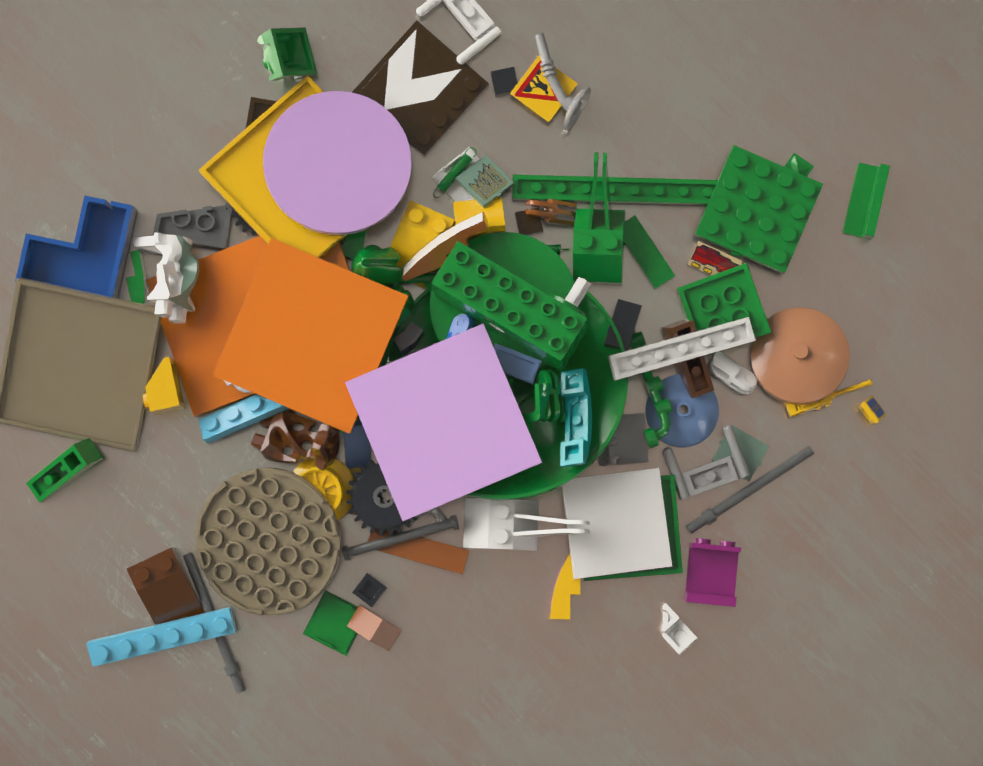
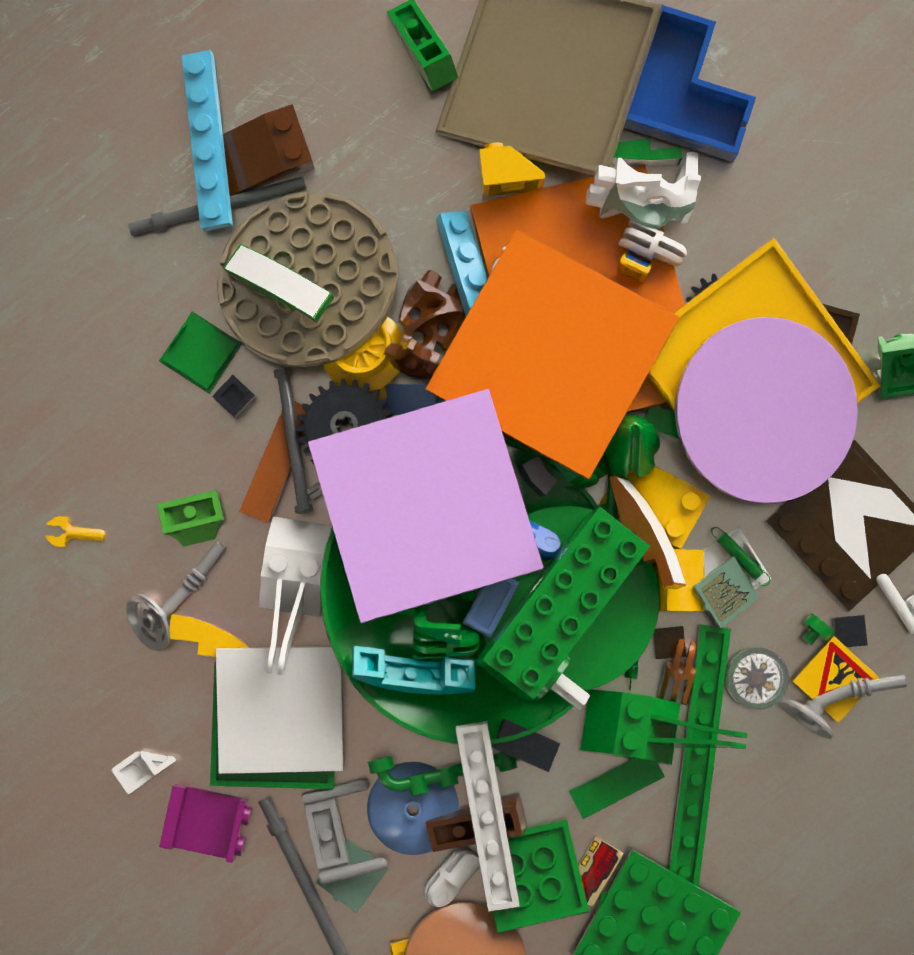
camera: 90 degrees right, 0 degrees up
dark grey wing [153,203,234,250] -> none
slope [347,604,402,651] -> none
light grey hinge [599,413,649,466] -> none
none -> yellow bar [45,516,105,548]
none -> light grey dish [126,541,226,651]
none -> bright green slope [156,490,224,547]
none -> white slope [223,244,334,323]
none -> yellow slope [617,251,653,283]
none -> white arm [618,219,687,266]
none -> clear piece [725,648,789,710]
none -> green tile [802,613,835,646]

